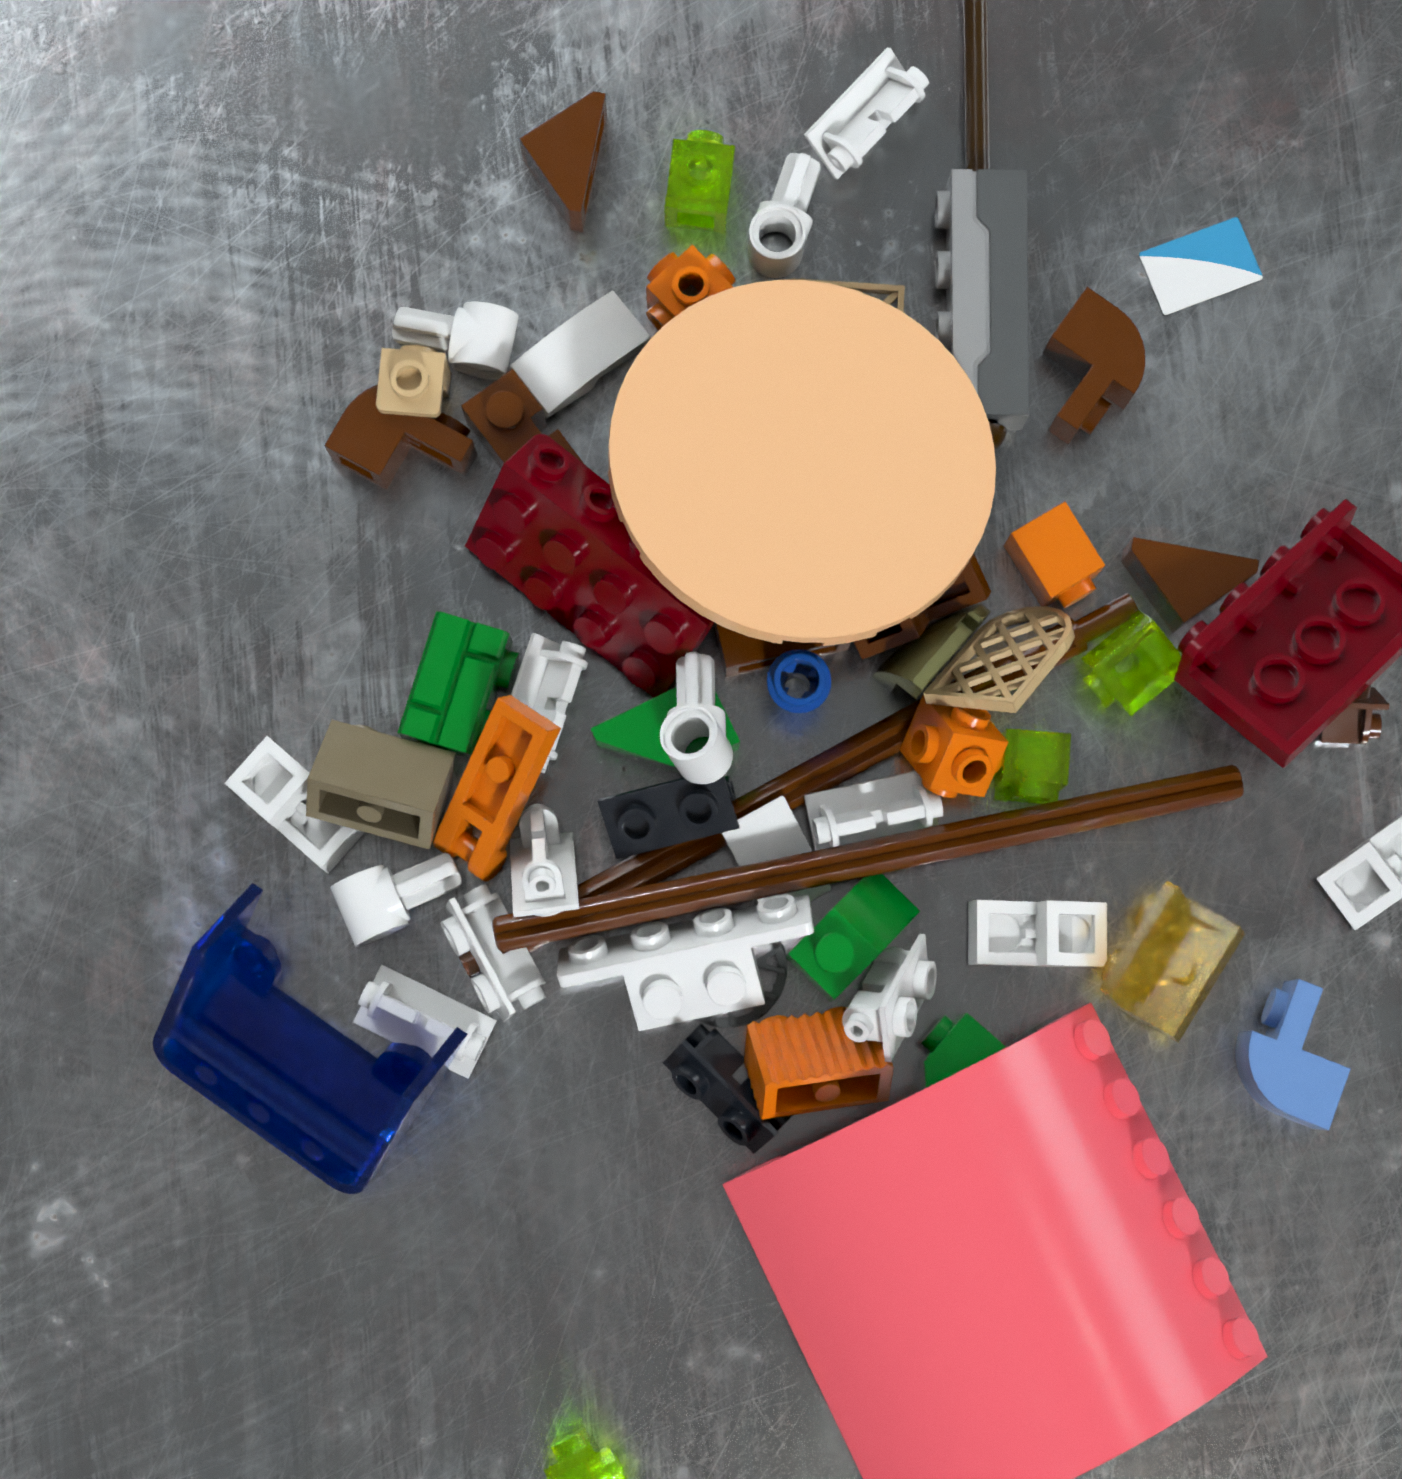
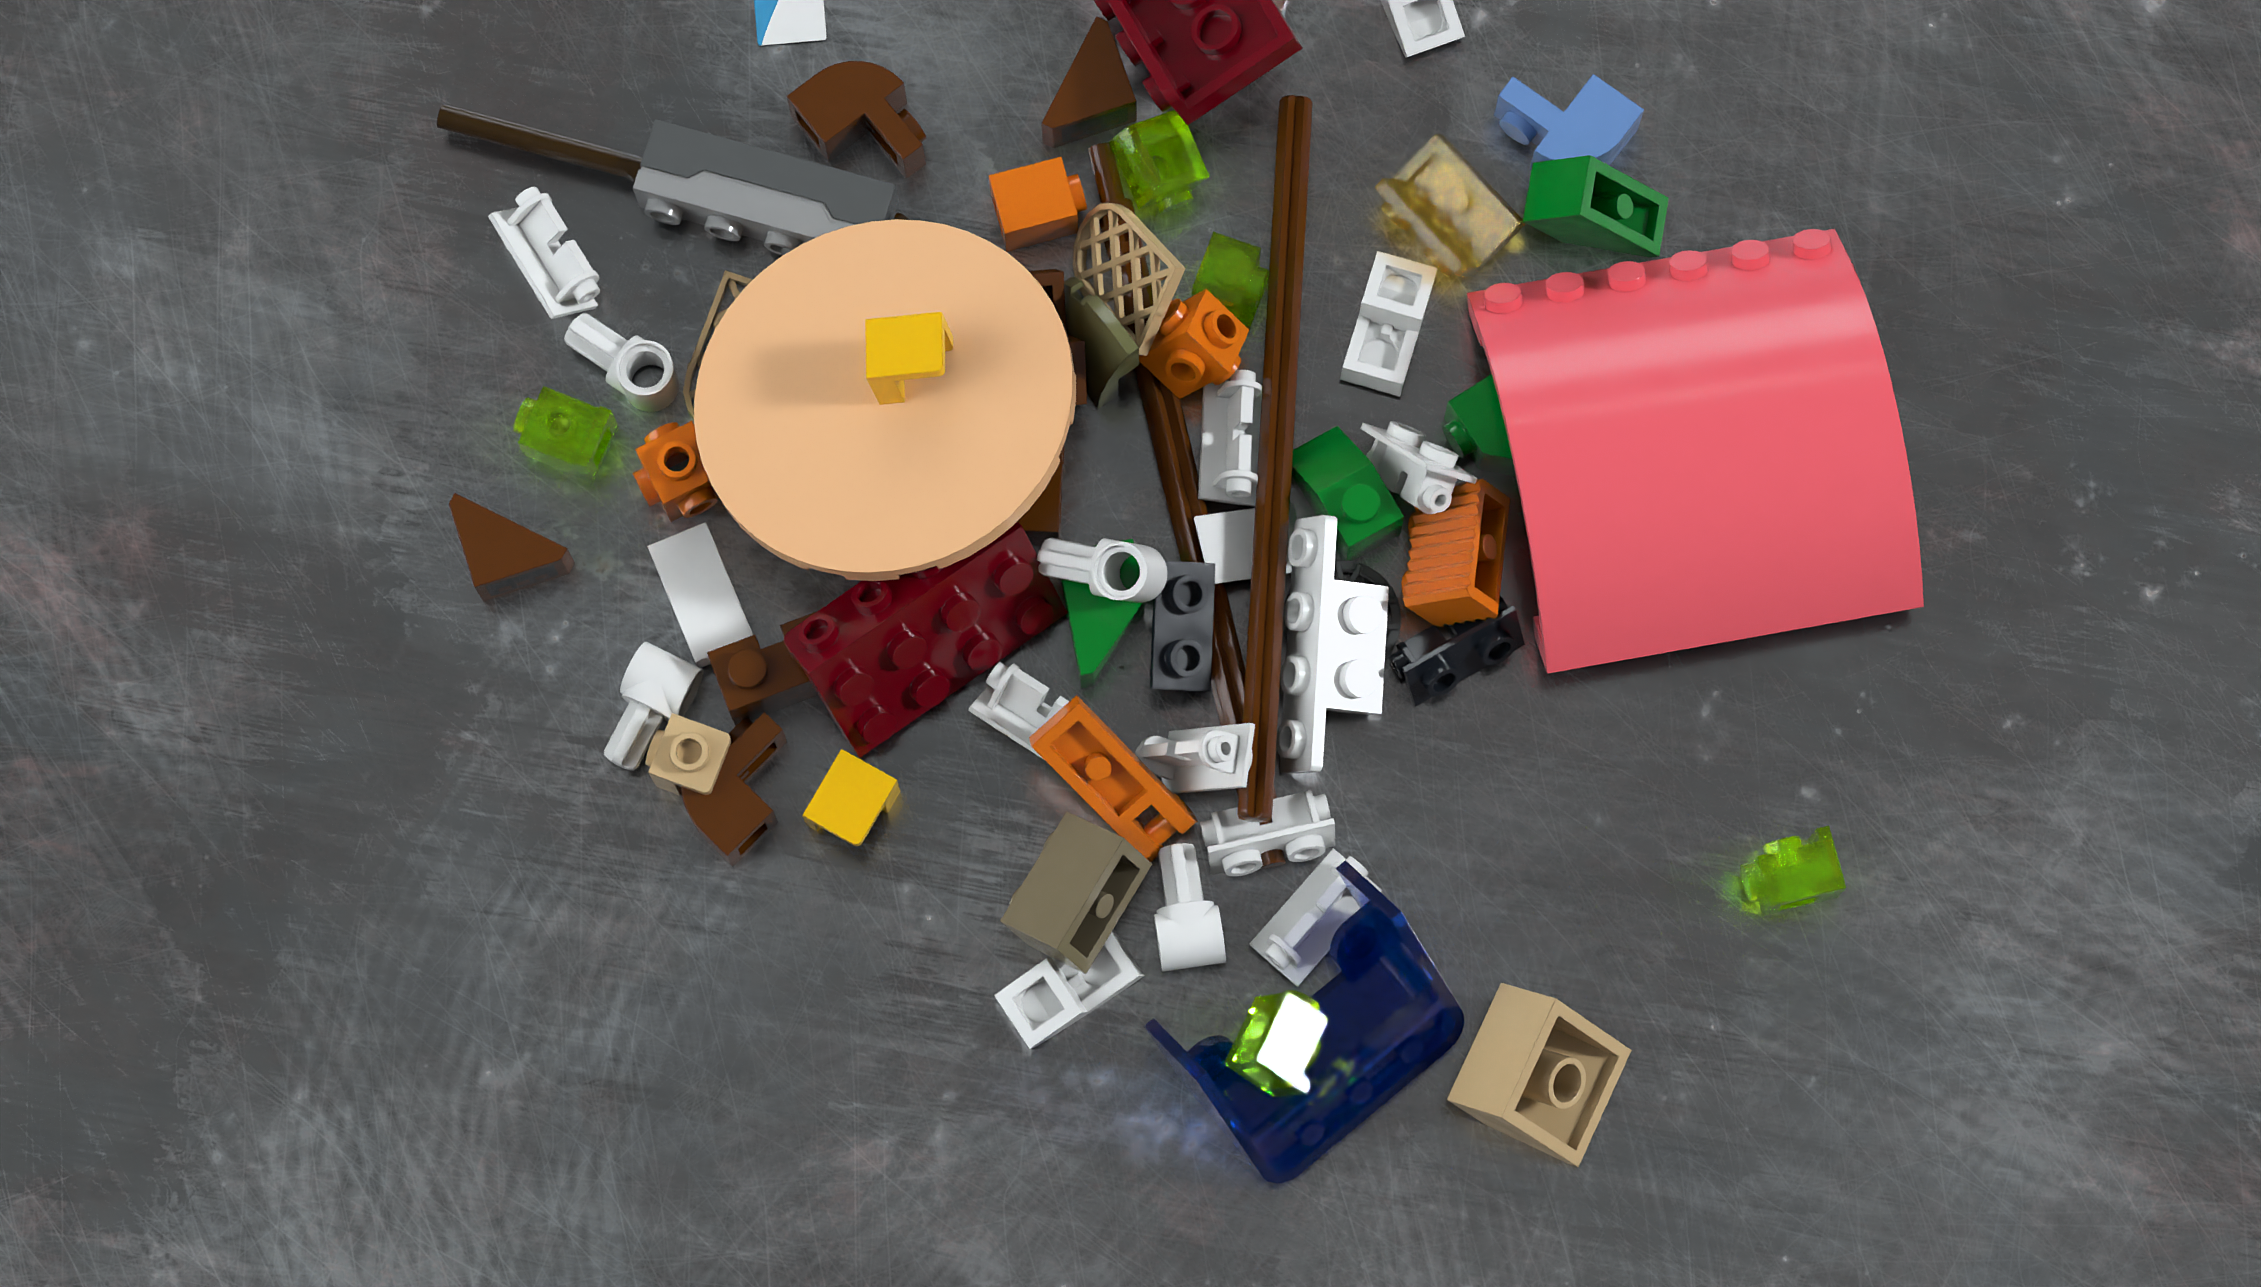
camera: 70 degrees left, 5 degrees down
green brick [397,611,520,760] -> none
blue cone [767,649,831,713] -> none
none -> yellow panel [802,749,901,846]
none -> yellow panel [865,312,953,405]
none -> brick [1224,990,1328,1097]
none -> tan slope [1447,983,1632,1167]
none -> green slope [1523,155,1669,258]

